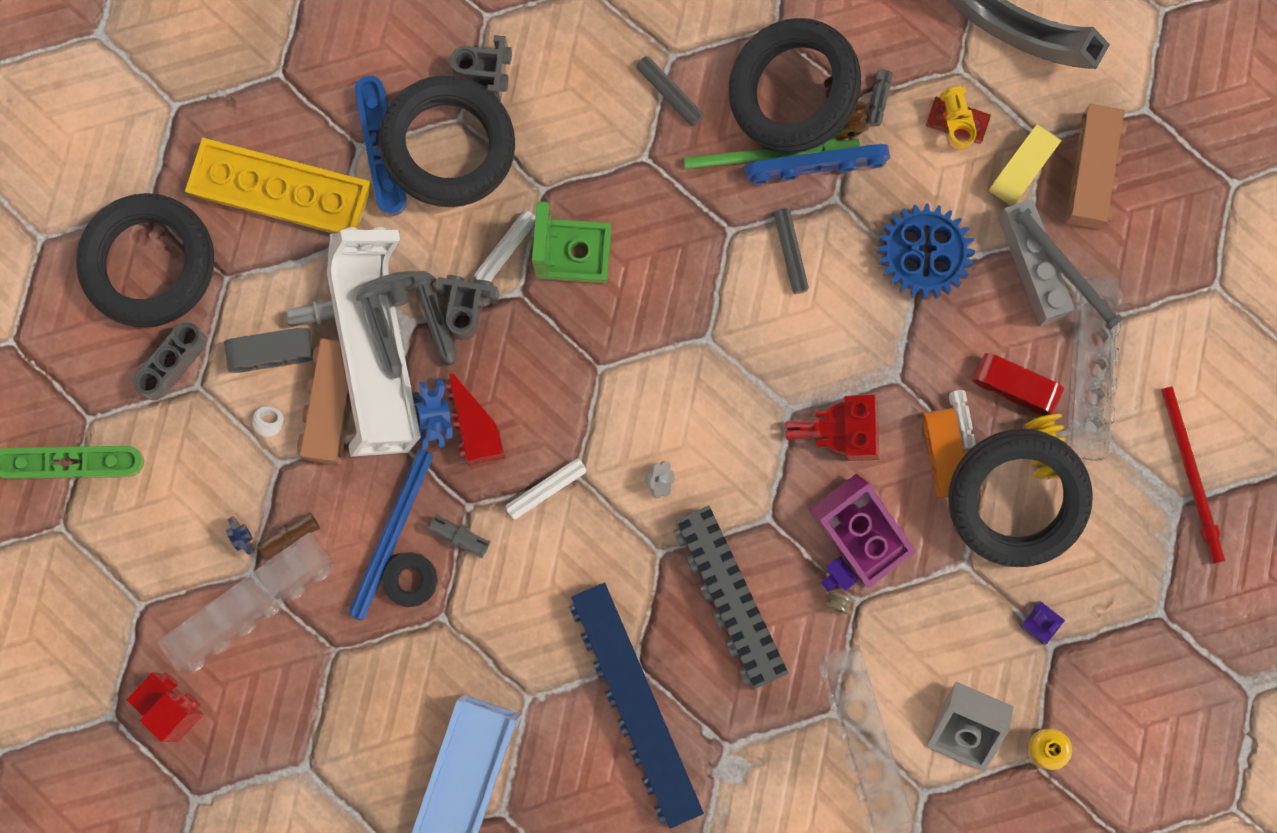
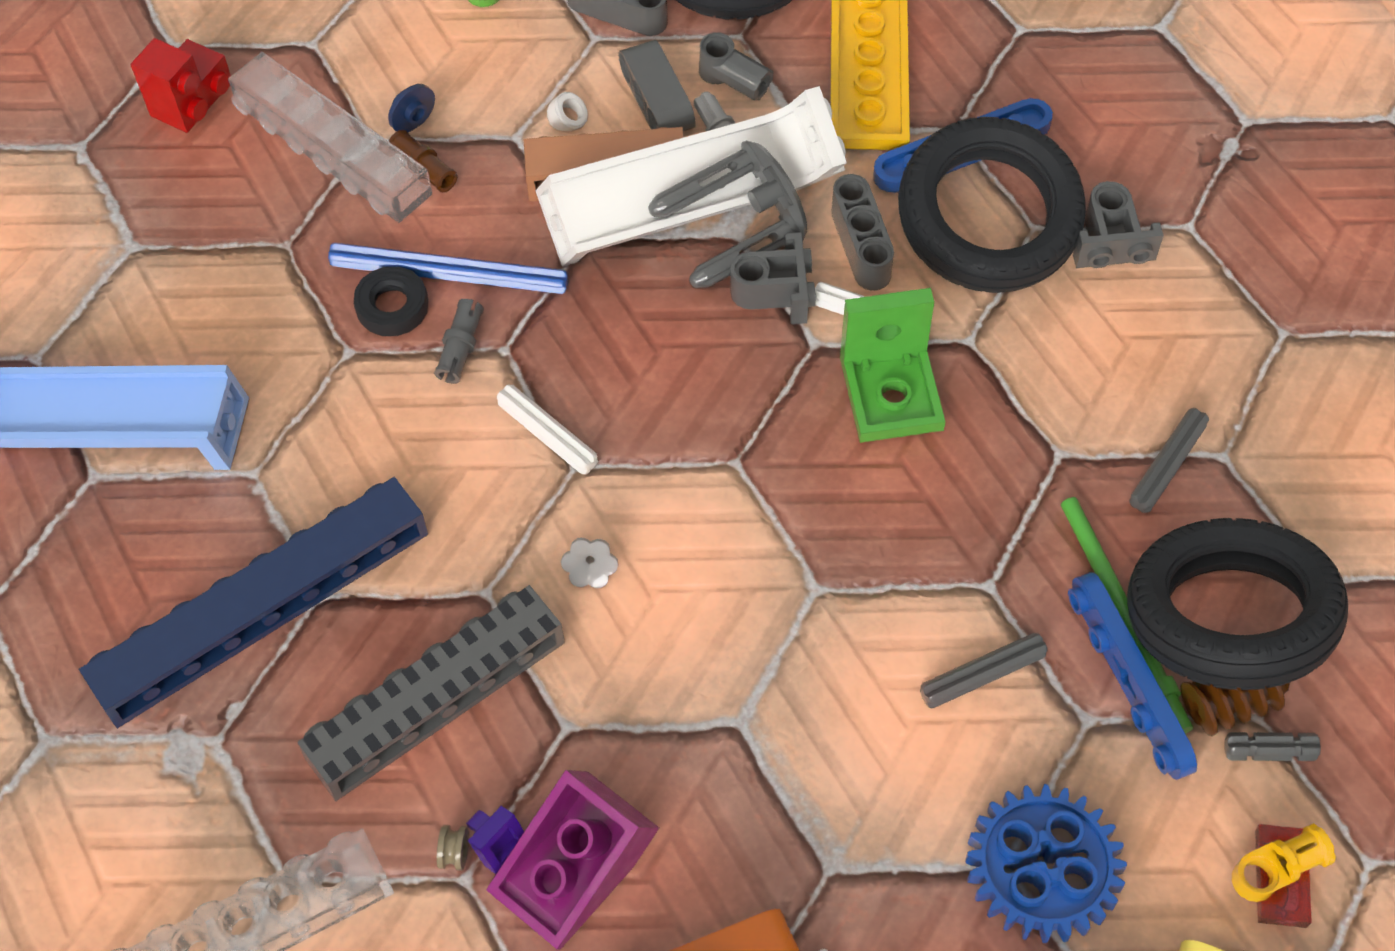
camera: 75 degrees right, 20 degrees down
blue pin [412,379,452,450] -> none
red slope [445,373,505,466] -> none
red brick [785,394,880,461] -> none
none -> dark grey piece [699,32,774,100]
none -> dark grey beam [831,174,894,291]

